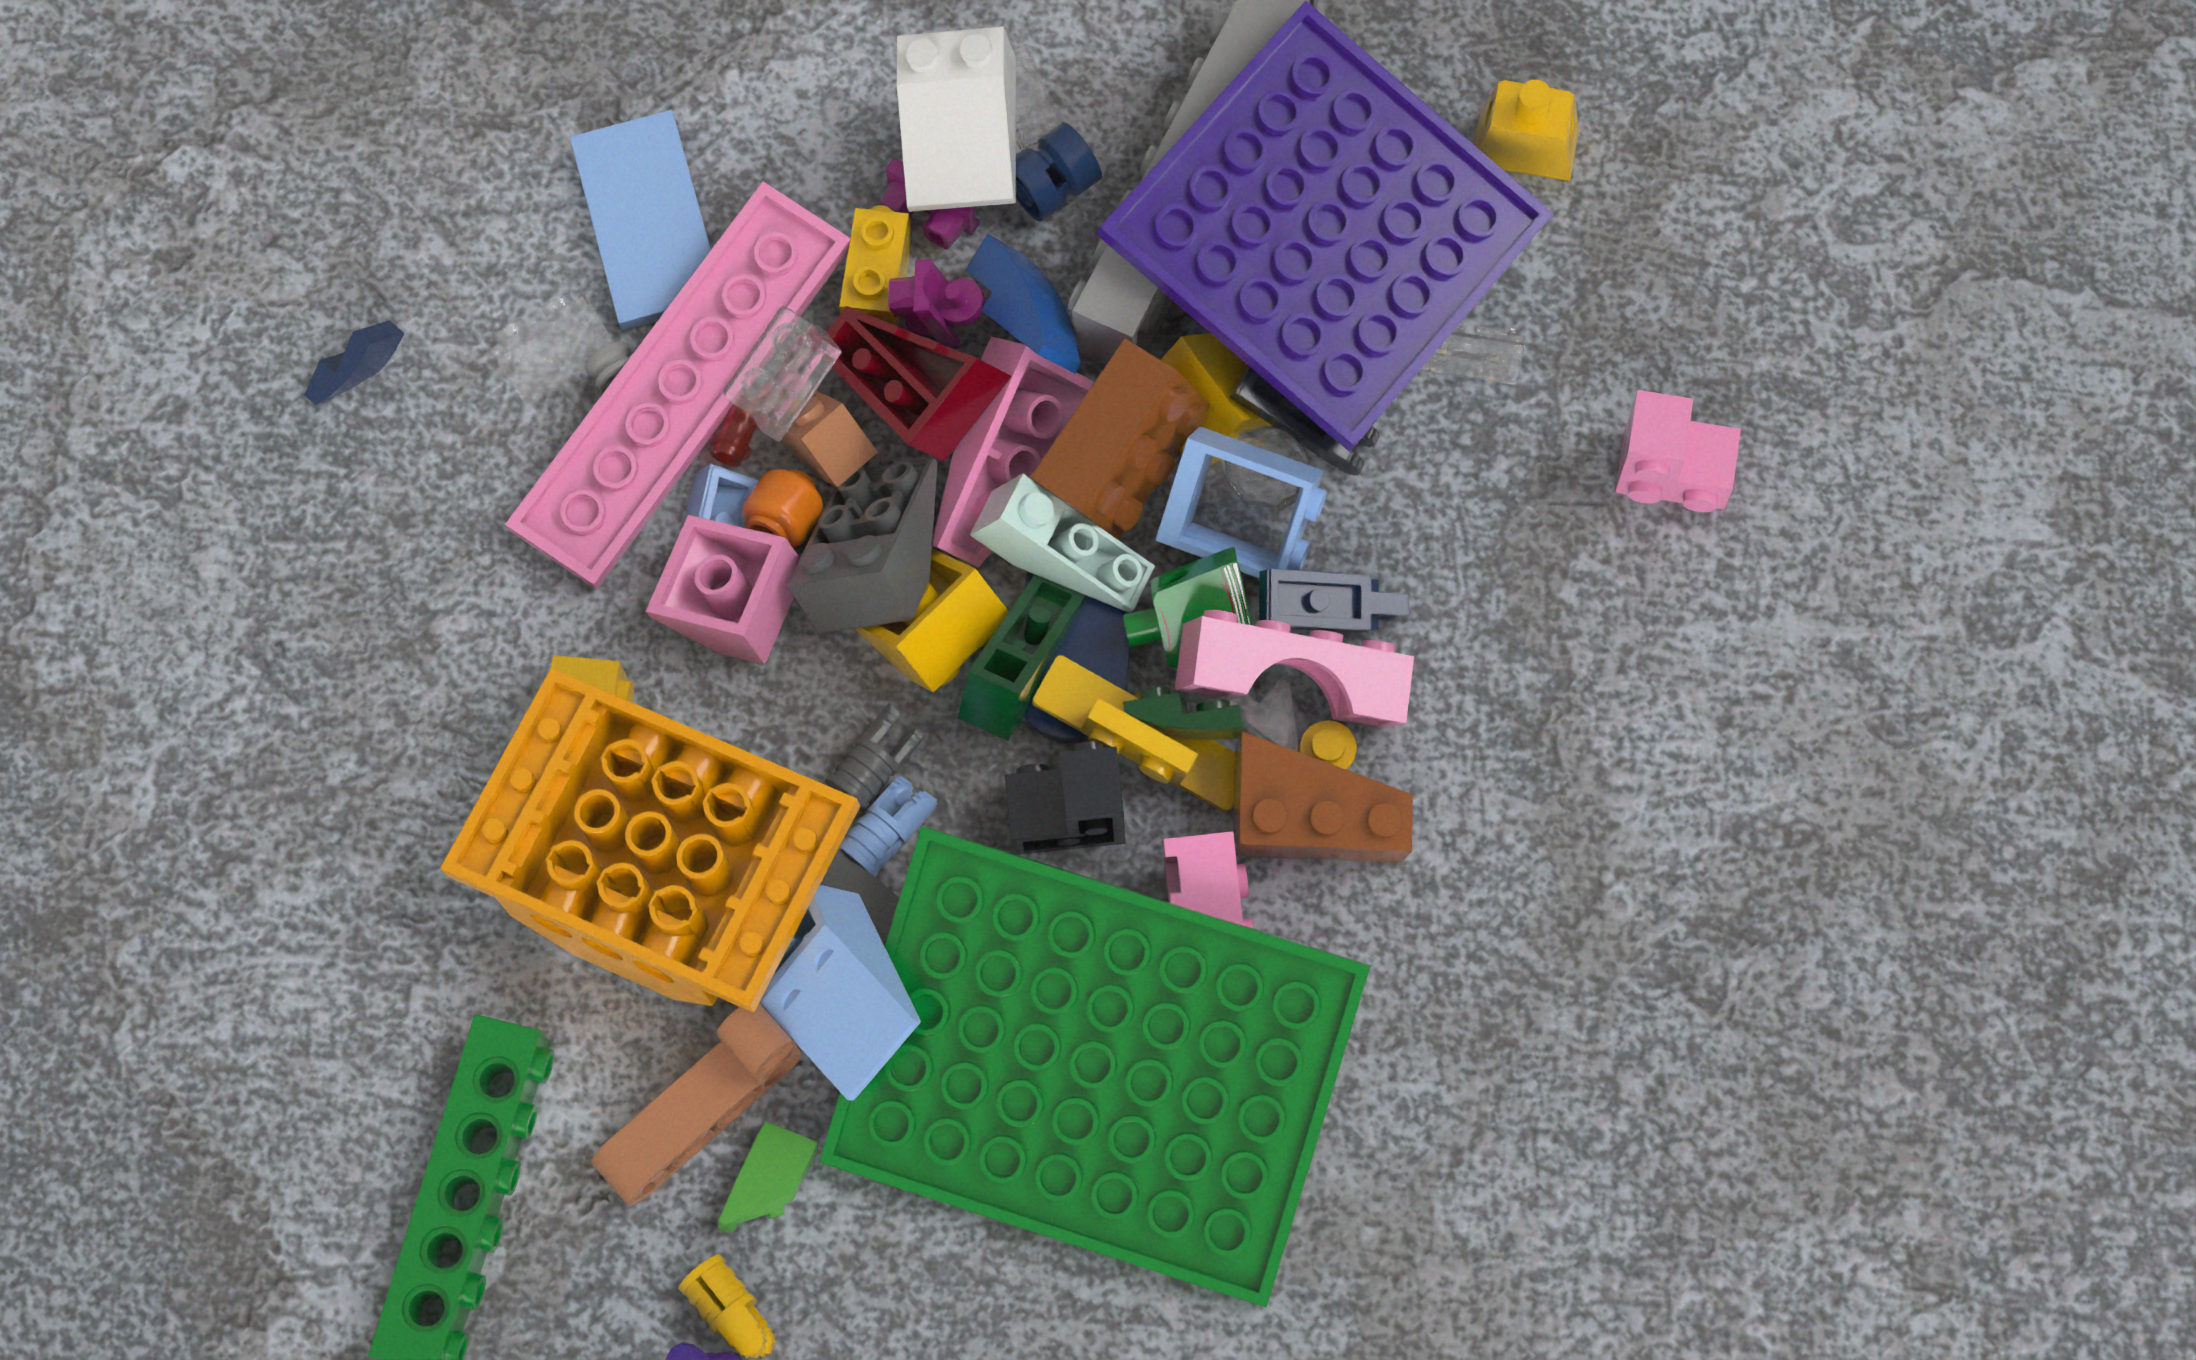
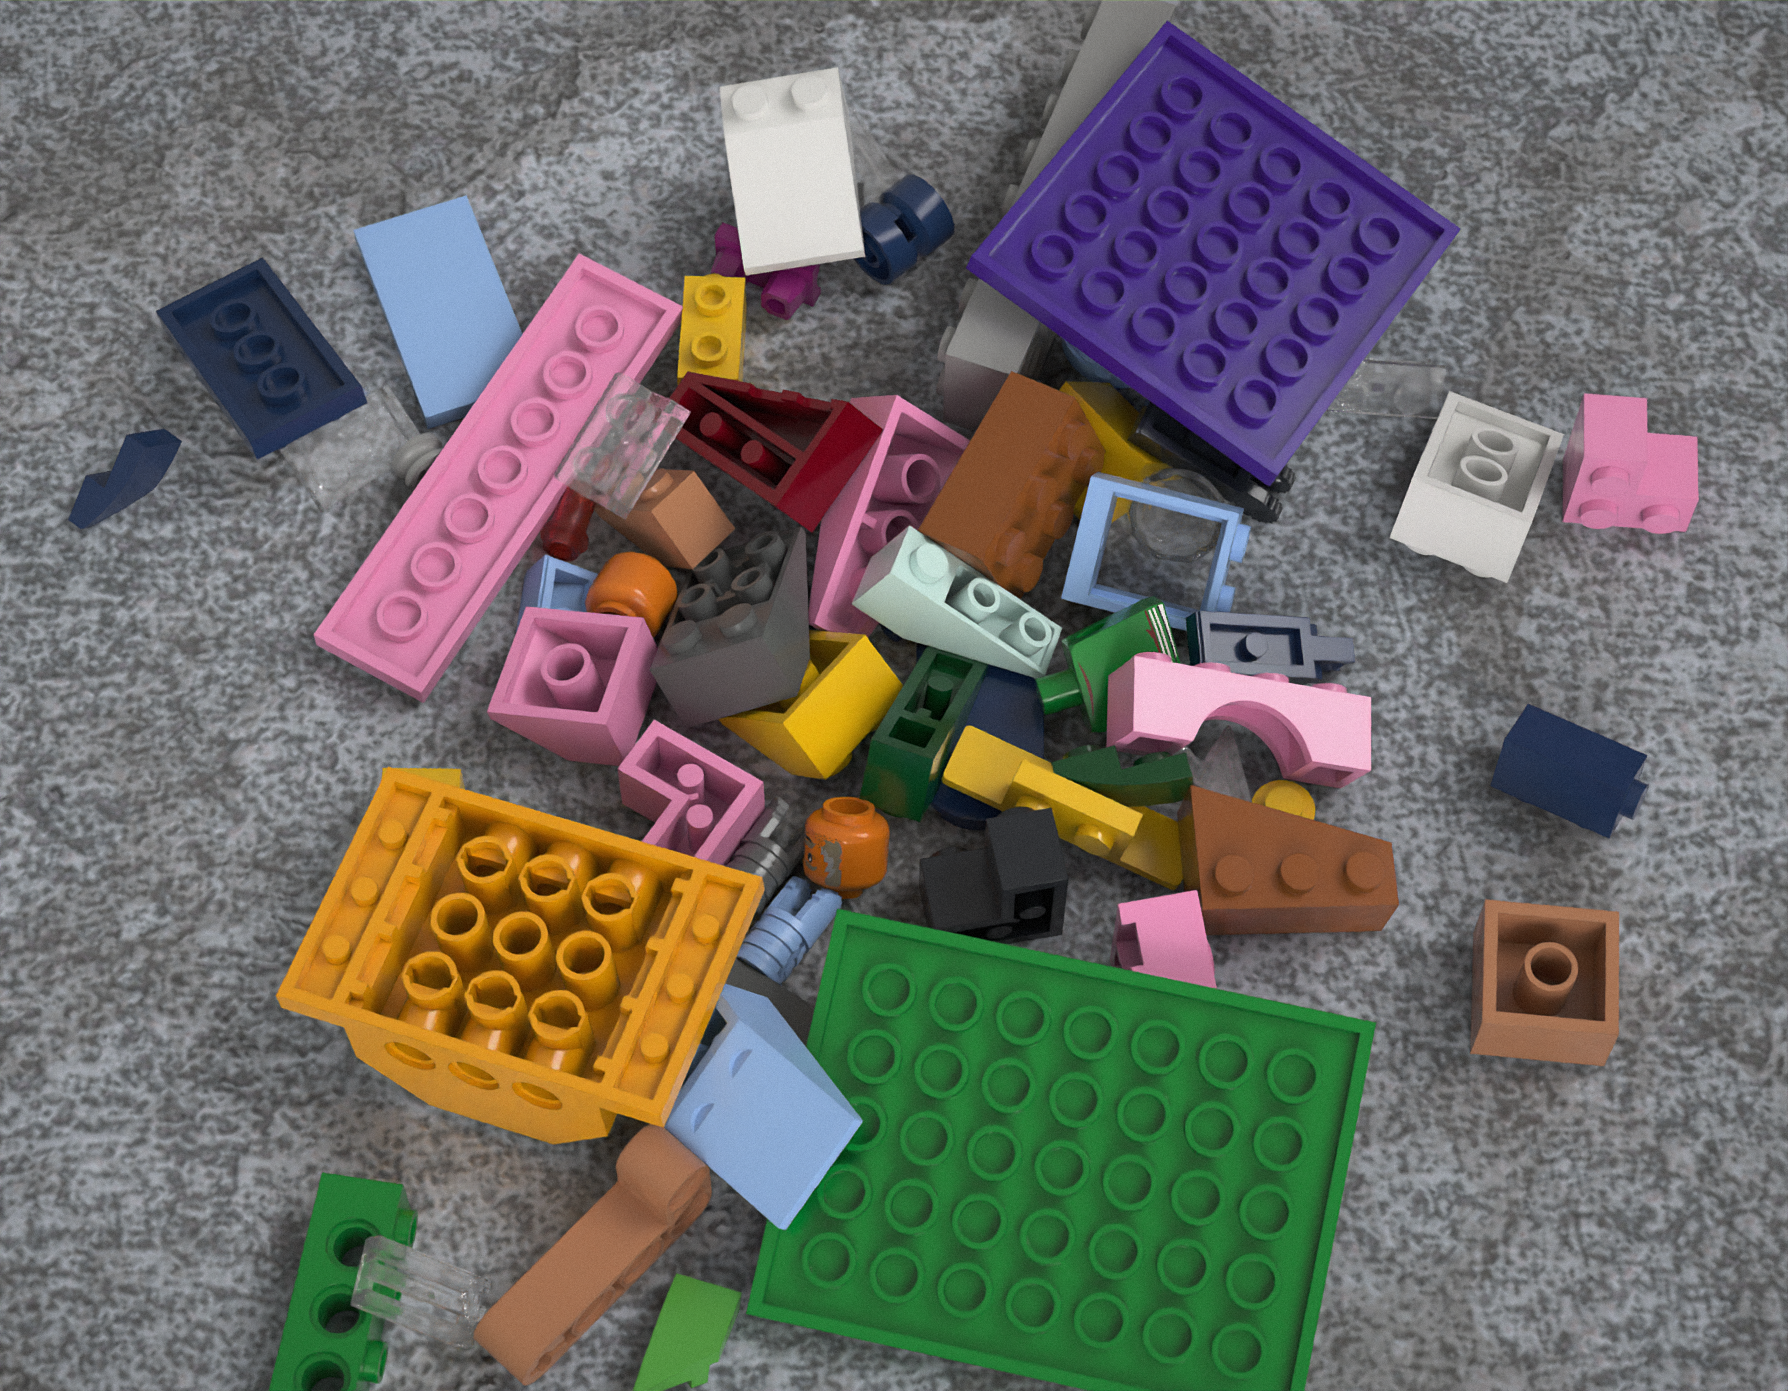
camera: 10 degrees left, 10 degrees down
magenta hips [888,259,985,349] -> none
blue slope [965,234,1081,374] -> none
yellow torso [1474,80,1579,181] -> none
none -> dark blue plate [156,257,368,460]
none -> clear tile [350,1235,492,1350]
none -> bright pink brick [617,720,765,866]
none -> orange head [802,797,890,899]
none -> white slope [1390,391,1564,583]
none -> nougat brick [1470,899,1619,1066]
none -> dark blue brick [1490,704,1649,839]

